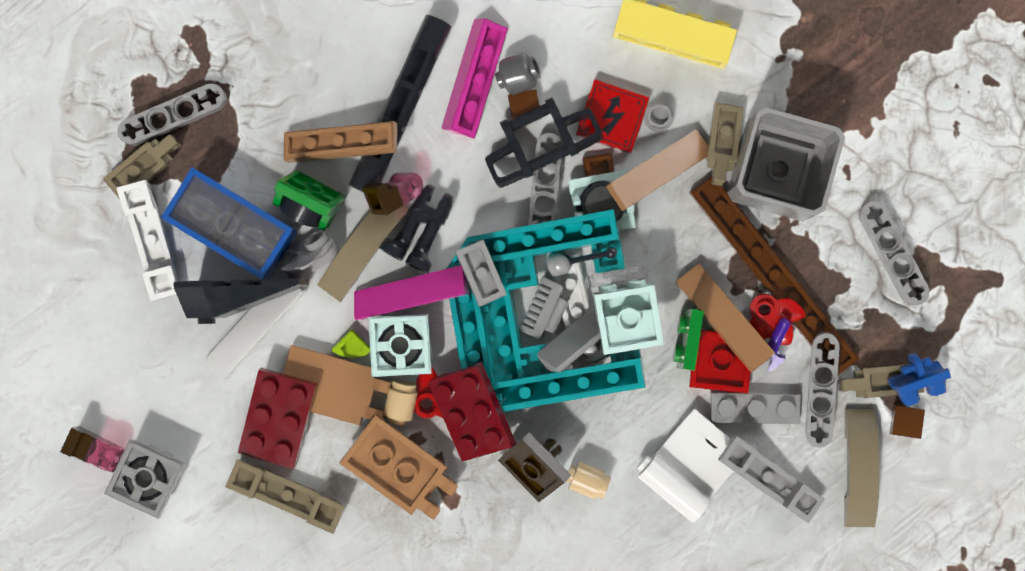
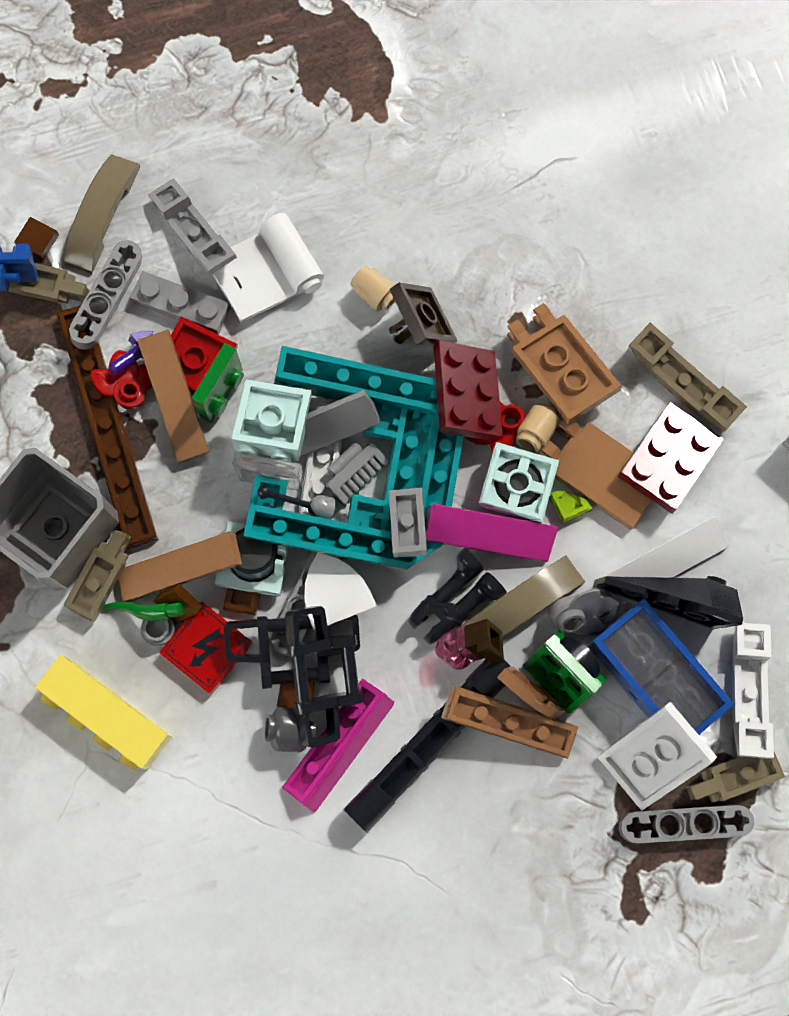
camera: 165 degrees left, 10 degrees down
none -> green animal [102,602,183,621]
none -> reddish brown tile [153,583,201,624]
none -> black bar [285,606,364,748]
none -> white sticker [304,552,377,631]
none -> medium nougat tile [497,666,566,719]
none -> white plate [597,702,717,811]

